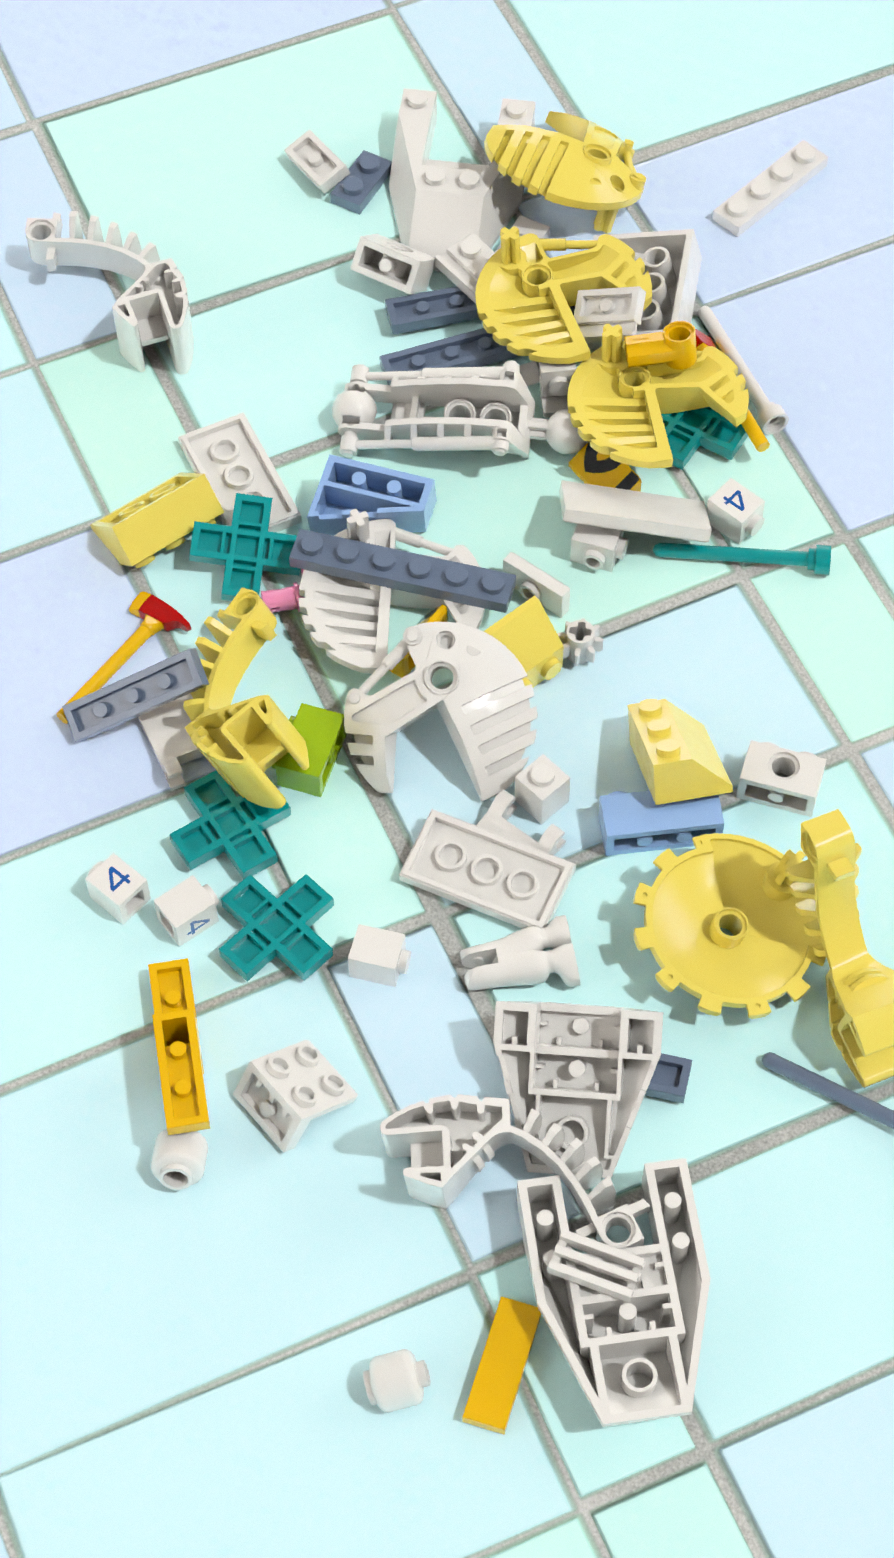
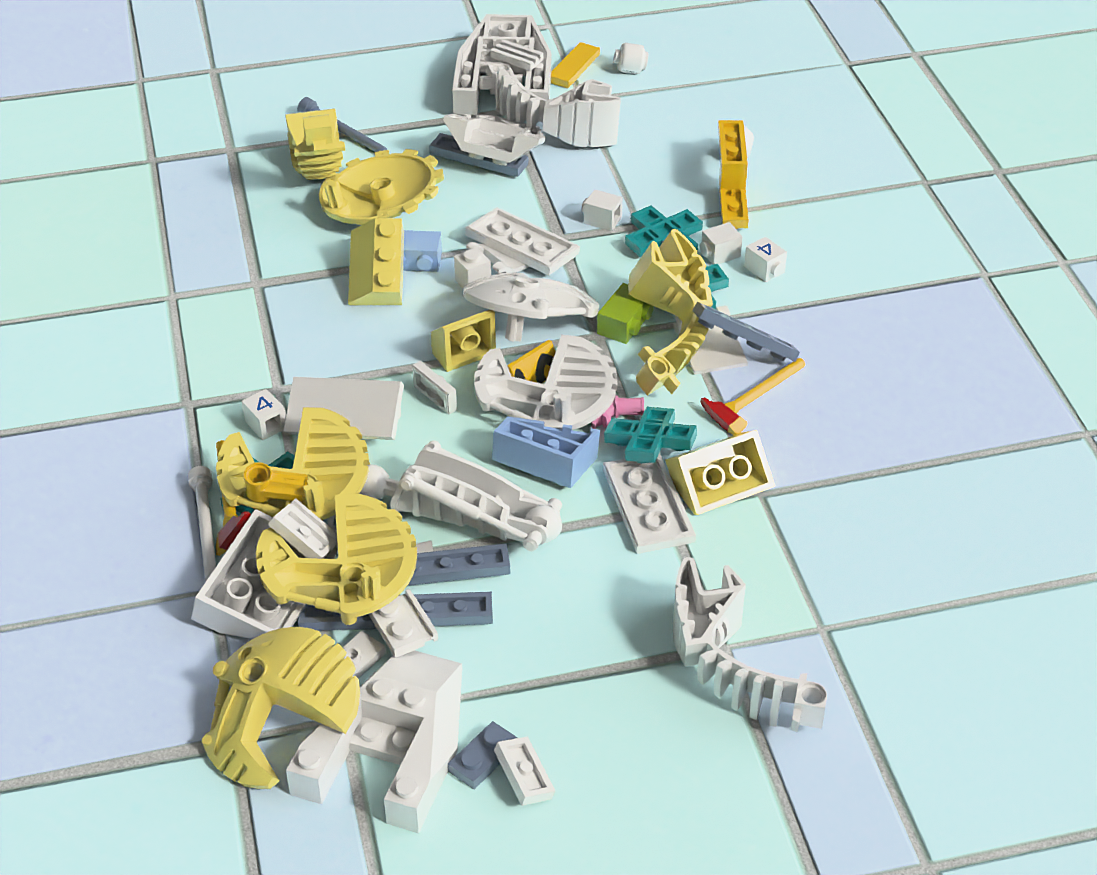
camera: 170 degrees left, 15 degrees down
white bracket [233,1039,358,1153] -> none
sand blue plate [289,529,516,613] -> none
white brick [350,233,435,295] -> none
white piece [460,915,581,990] -> none
white gear [557,618,604,666] -> none
teal piece [653,542,831,575] -> none
white plate [713,139,829,237] -> none
white brick [736,740,827,817] -> none

